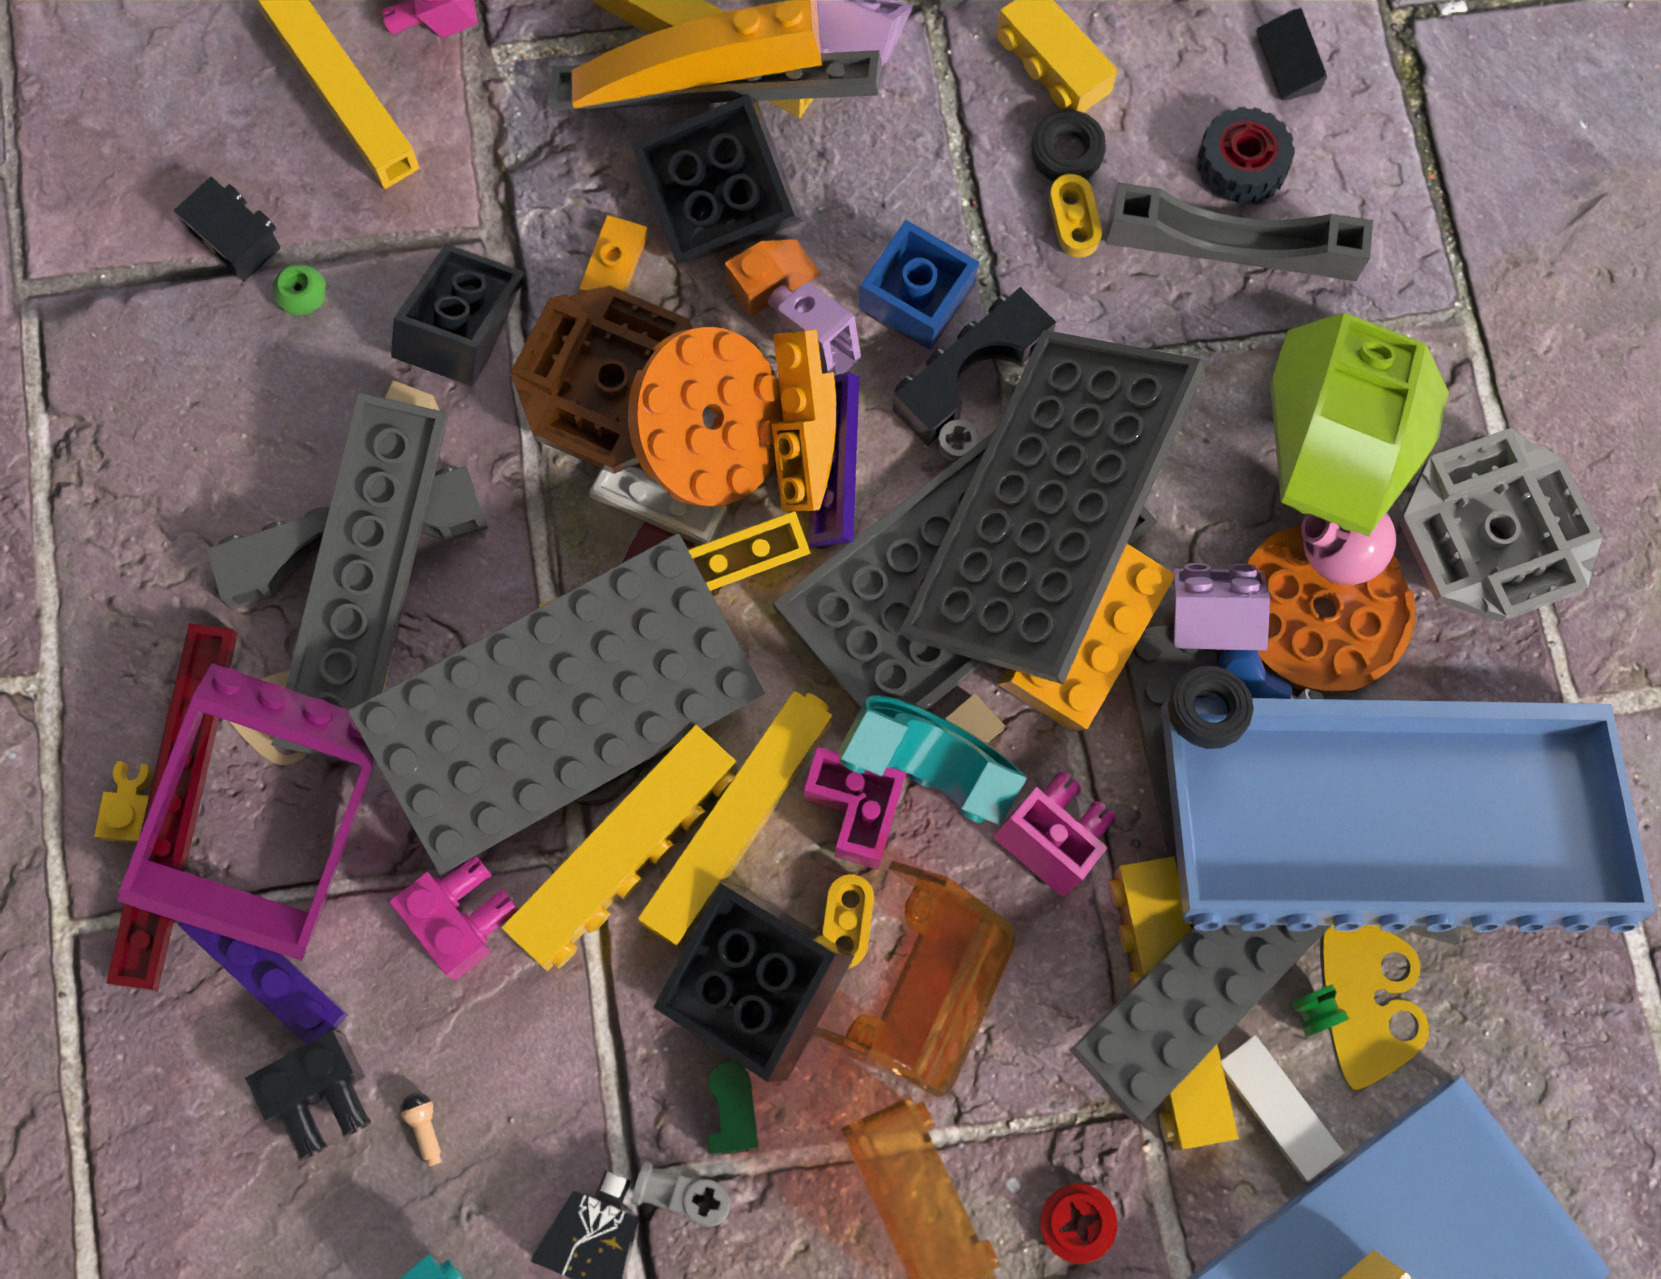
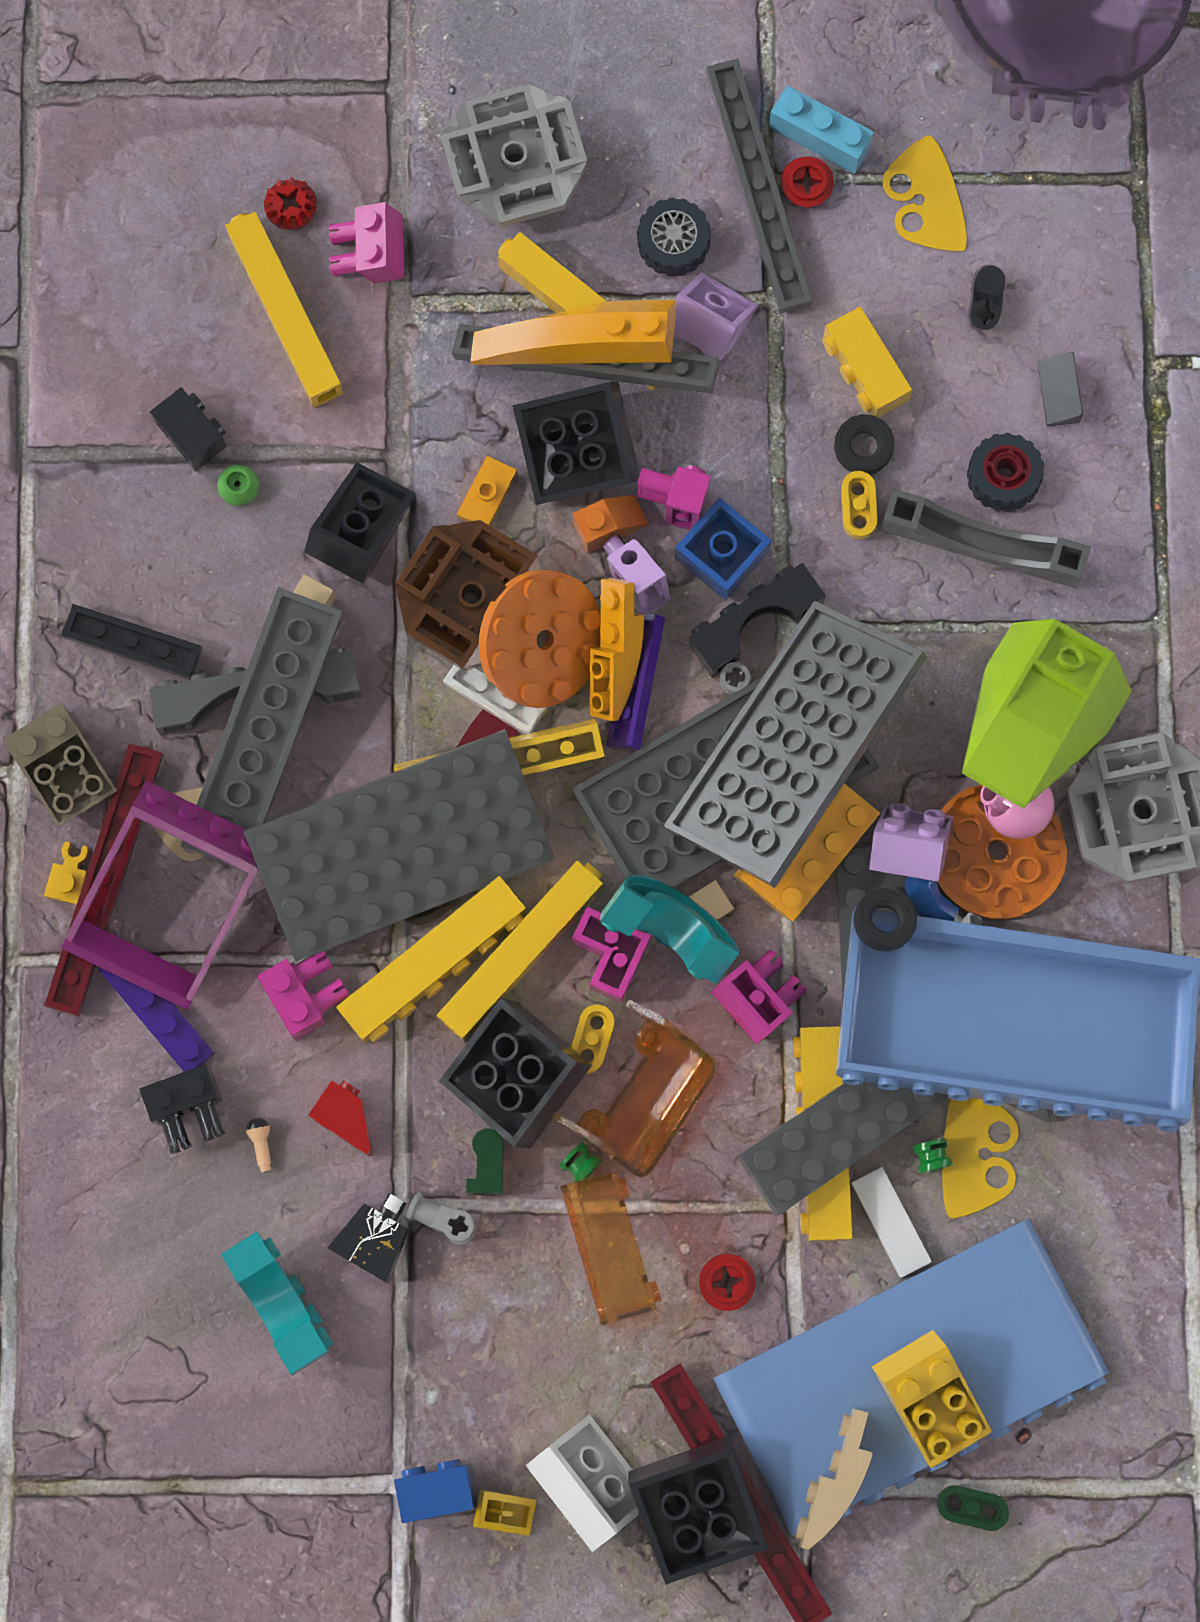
camera: 15 degrees right, 5 degrees up
none -> dark tan slope [3,703,117,828]
none -> black plate [61,604,203,680]
none -> red slope [308,1080,373,1156]
none -> green wheel [559,1141,603,1186]
none -> dark pink brick [637,466,711,530]

